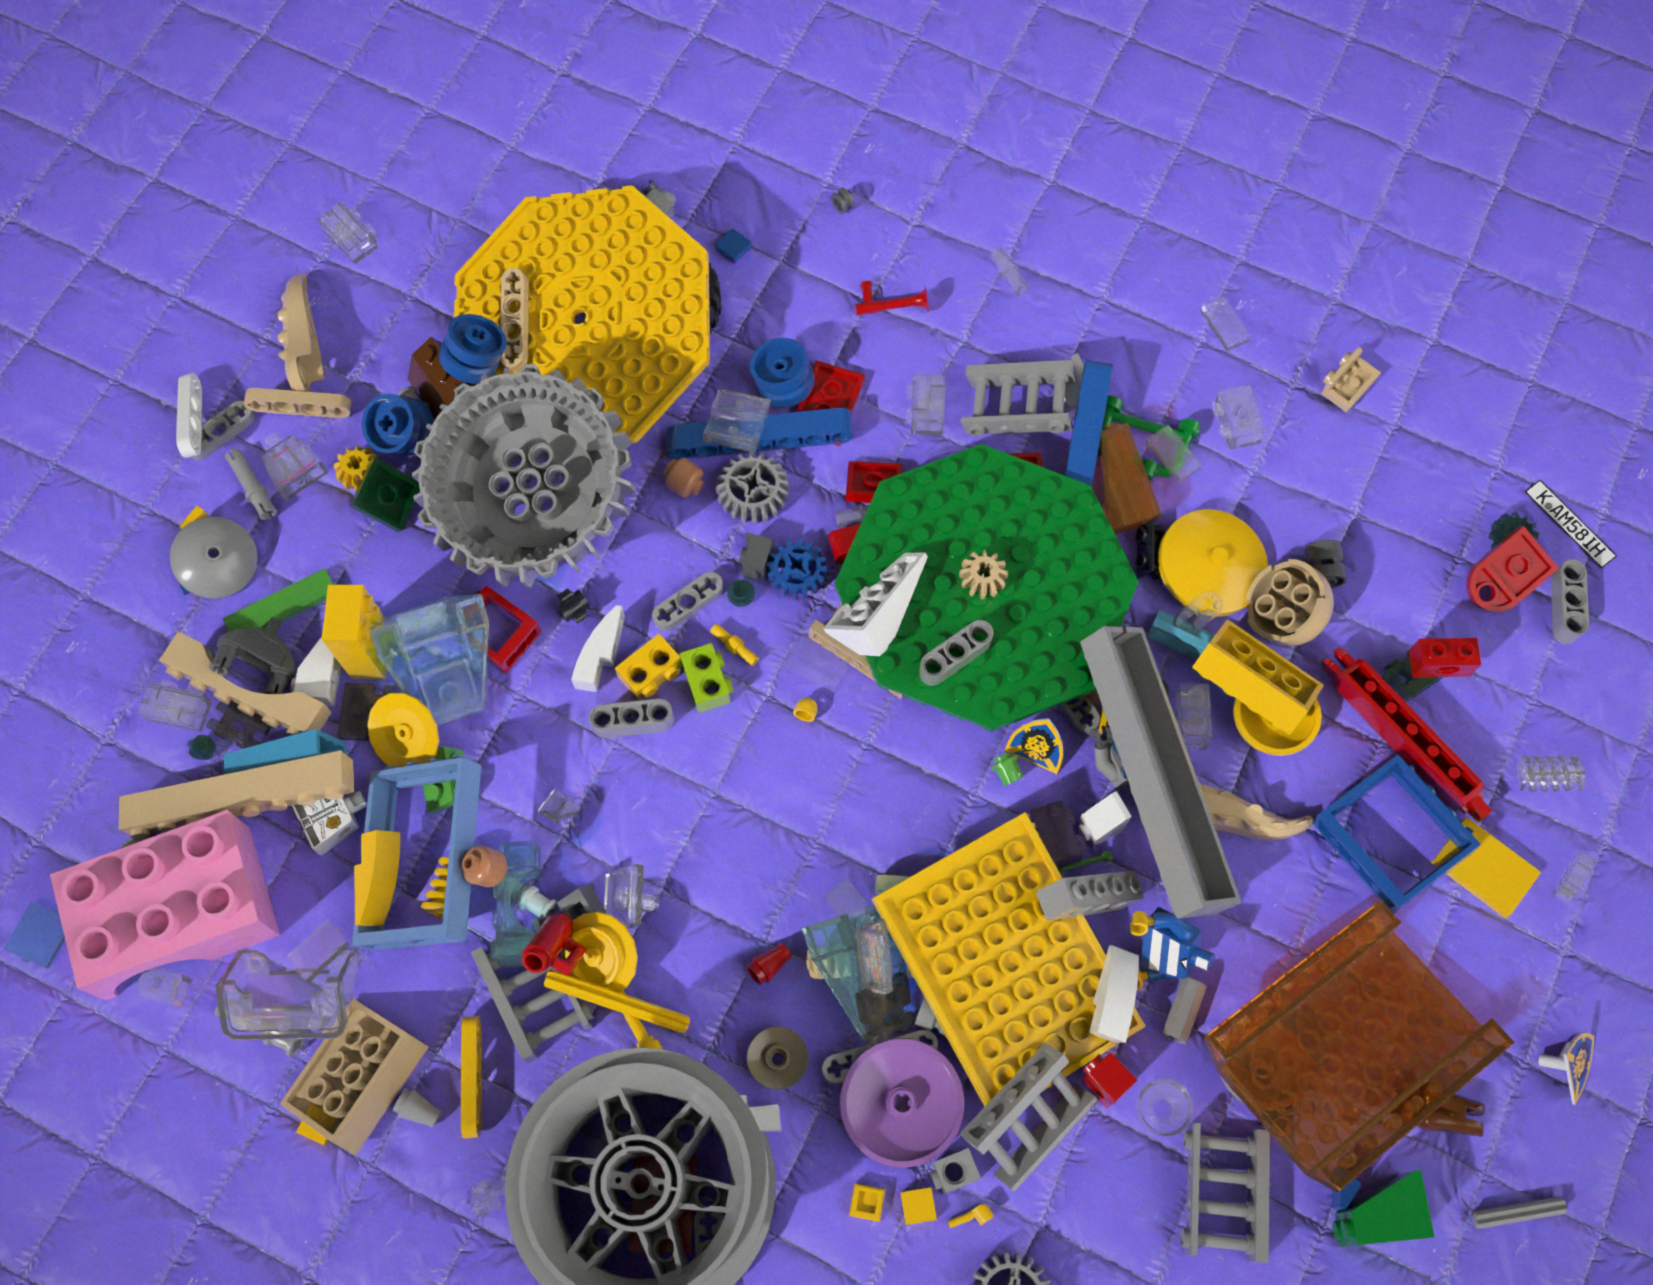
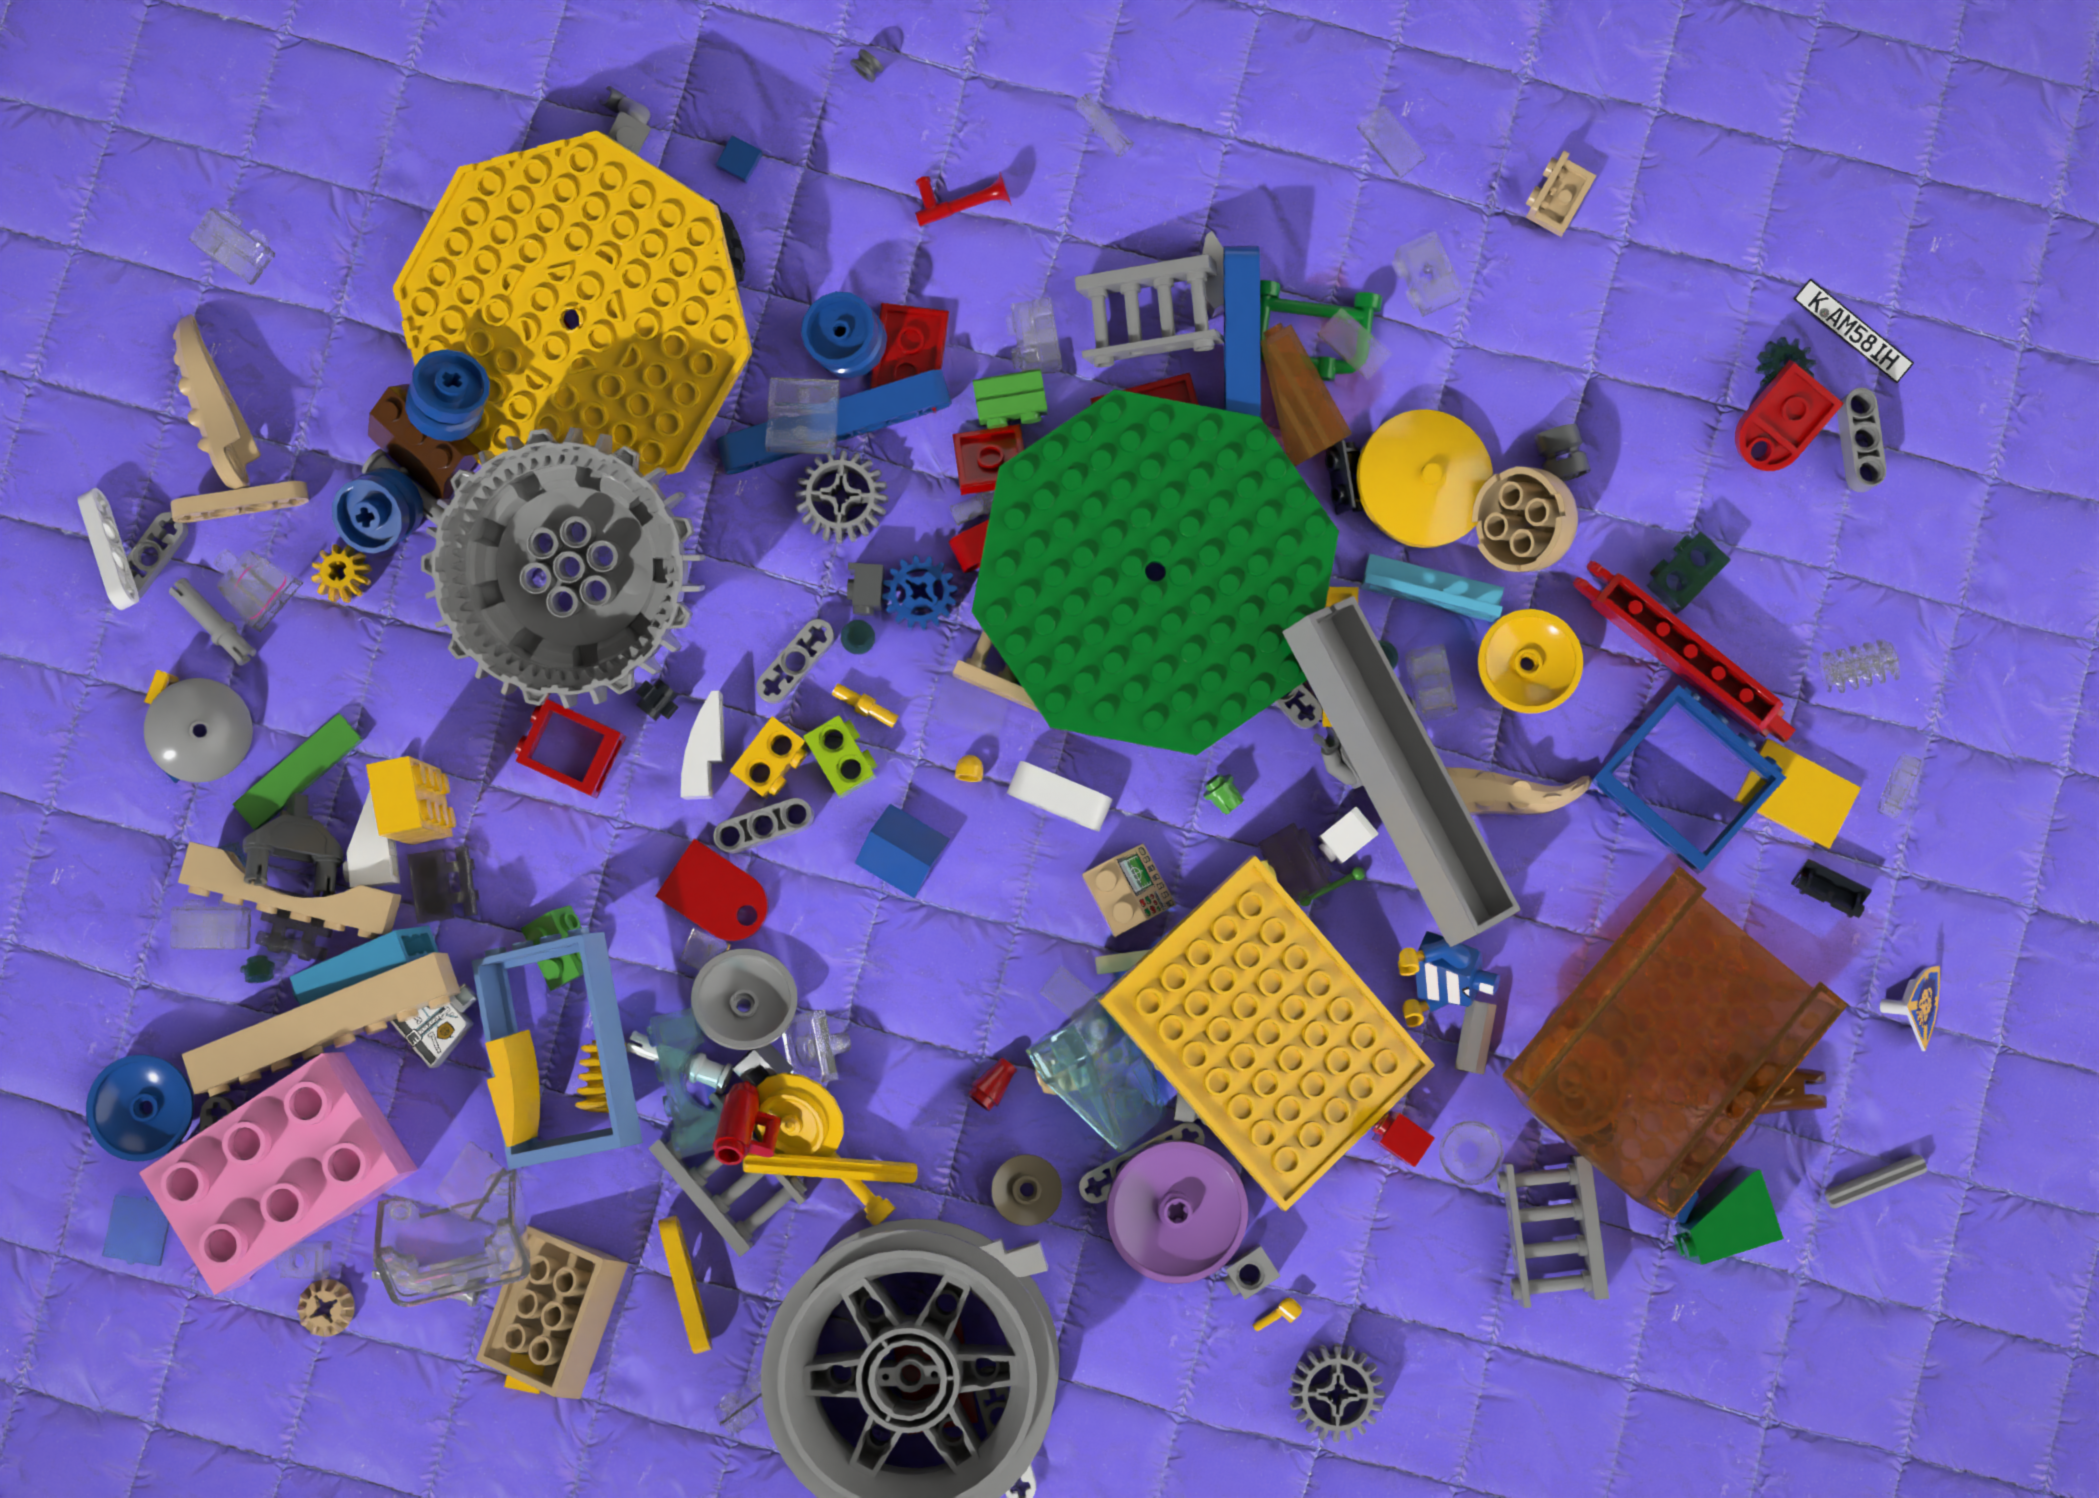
camera: 10 degrees left, 15 degrees up
dark green plate [349,457,420,532] -> none
yellow piece [368,693,439,767] -> none
clear light blue wedge [370,594,489,726] -> none
light grey cone [393,1088,442,1128] -> none
nougat head [462,845,508,888] -> none
tan beam [500,268,529,372] -> none
nougat head [662,457,704,498] -> none
white wedge [823,553,928,656] -> none
yellow tile [849,1183,885,1222] -> none
clear panel [855,918,893,995] -> none
clear smoke plate [855,972,916,1045] -> none
yellow tile [900,1187,937,1225] -> none
light grey beam [919,620,993,686] -> none
tan gear [959,549,1008,600] -> none
light grey fence [960,1042,1098,1192] -> none
shield [1004,718,1064,774] -> none
light grey brick [1036,871,1145,921] -> none
white slope [1089,945,1139,1043] -> none
clear beam [1173,592,1223,635] -> none
yellow slope [1192,619,1324,735] -> none
red brick [1409,638,1481,678] -> none
none -> blue dish [86,1055,194,1162]
none -> tan gear [296,1279,355,1337]
none -> red tile [655,838,769,941]
none -> light grey dish [691,949,798,1050]
none -> blue slope [855,804,950,899]
none -> bright green brick [973,369,1047,429]
none -> white beam [1006,761,1113,832]
none -> tan slope [1082,844,1176,938]
none -> black hinge [1791,859,1872,918]

